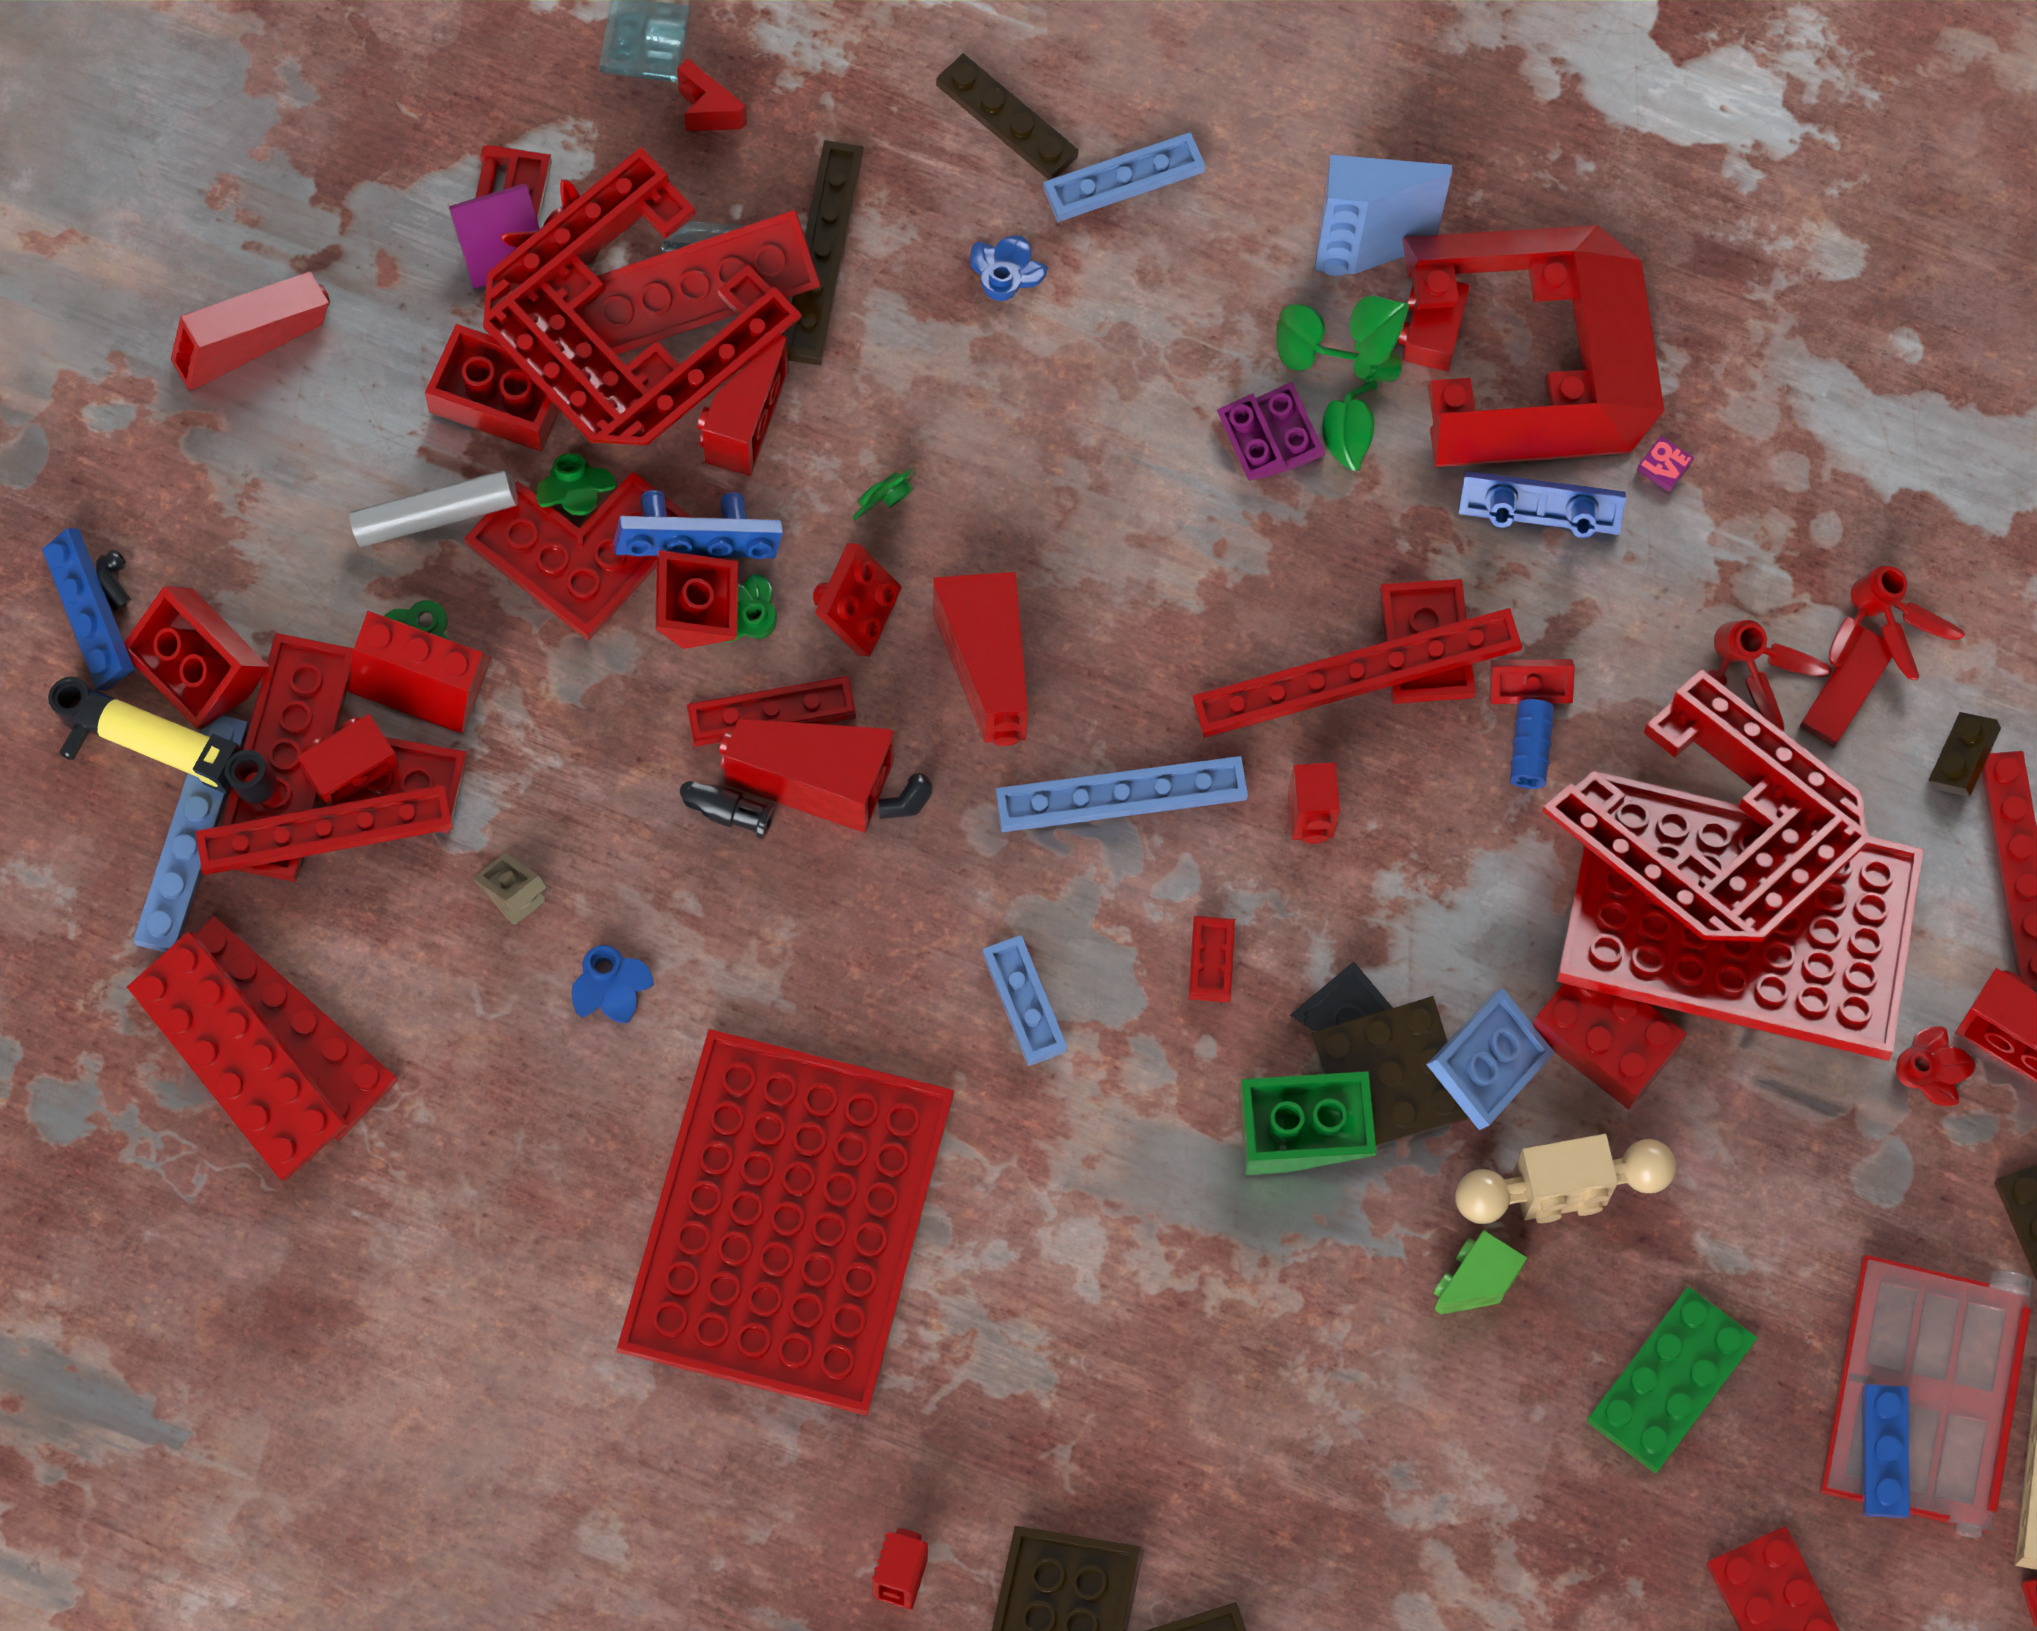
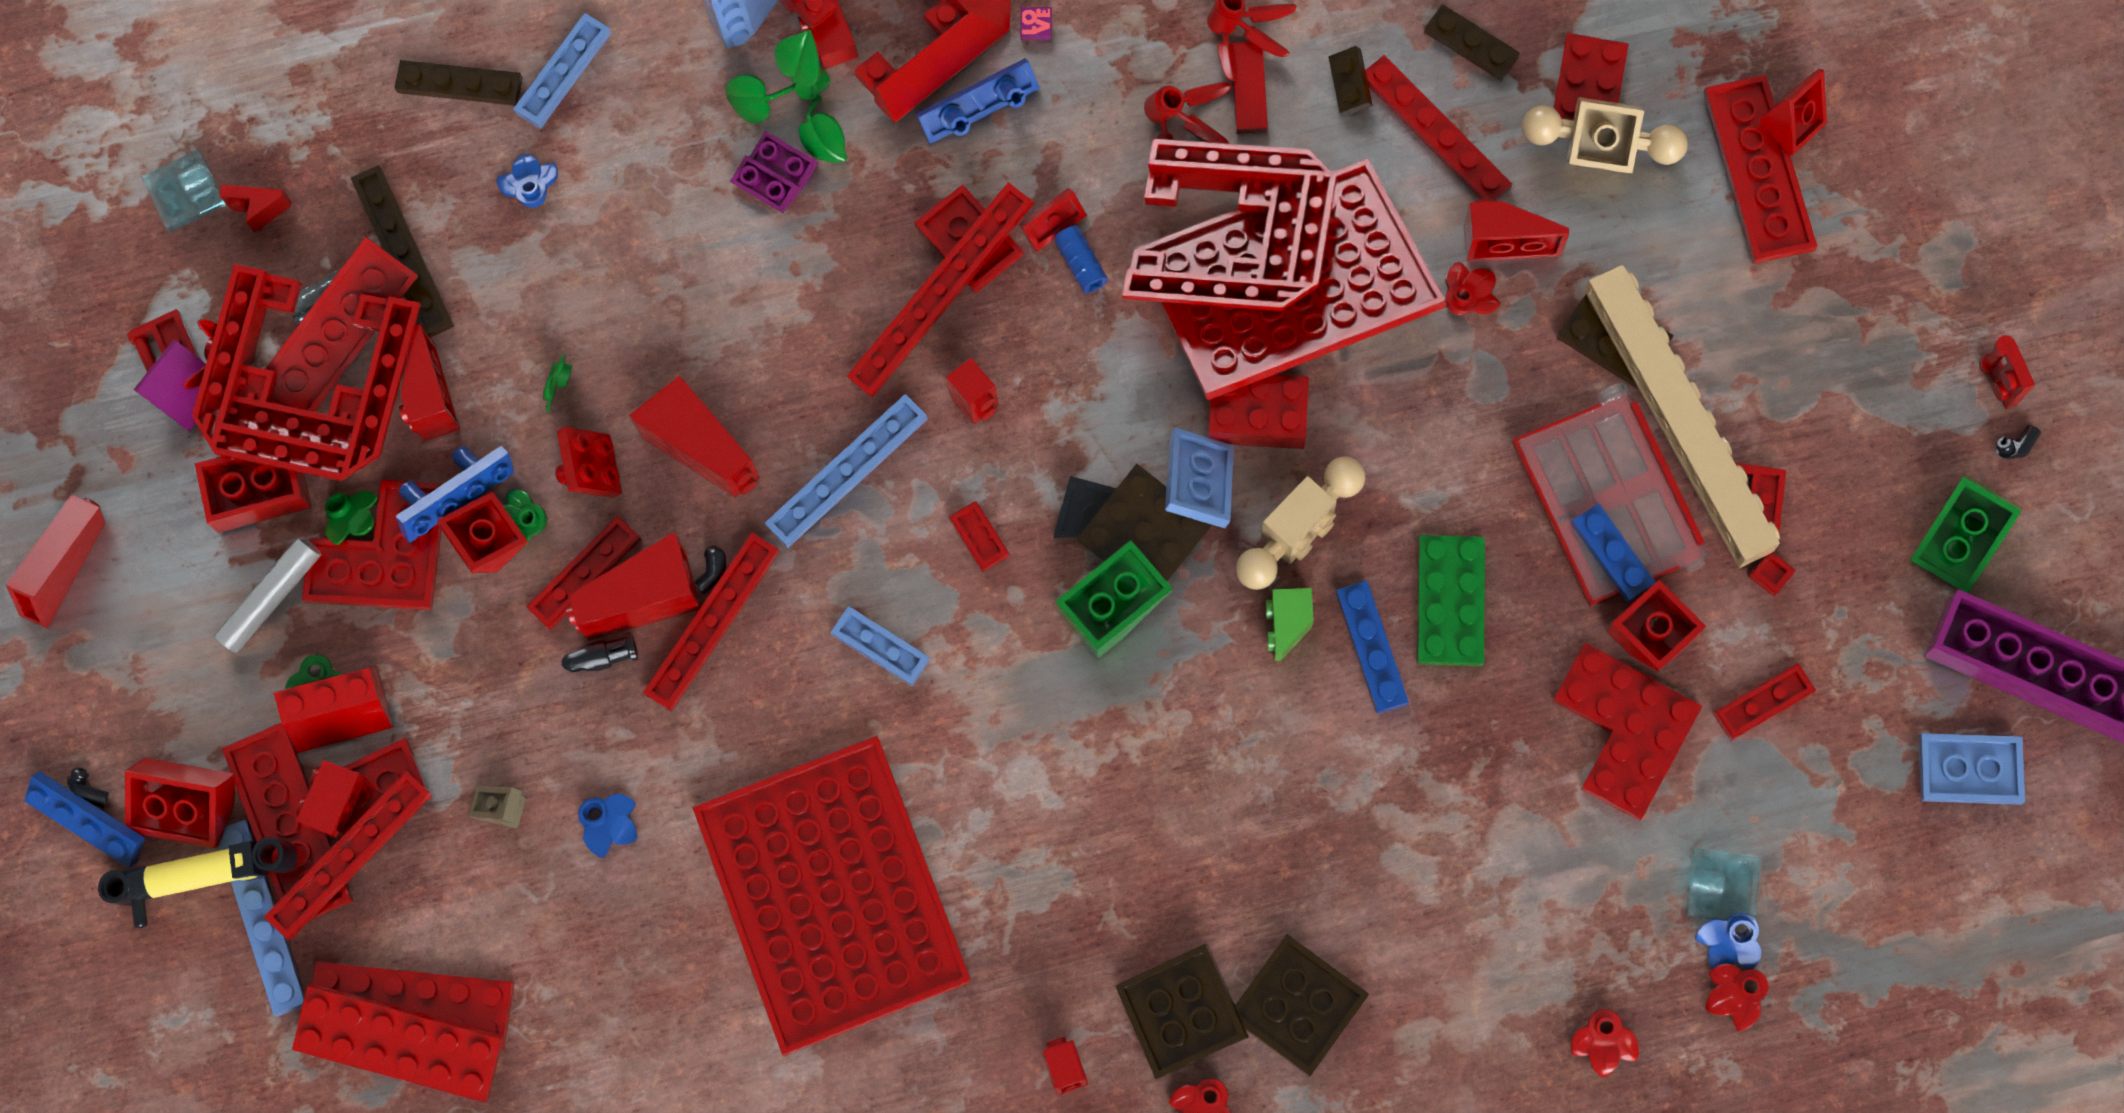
camera: 25 degrees left, 5 degrees up
none -> red plate [643,533,780,712]
none -> blue plate [1336,581,1409,714]
none -> red slope [1607,579,1706,672]

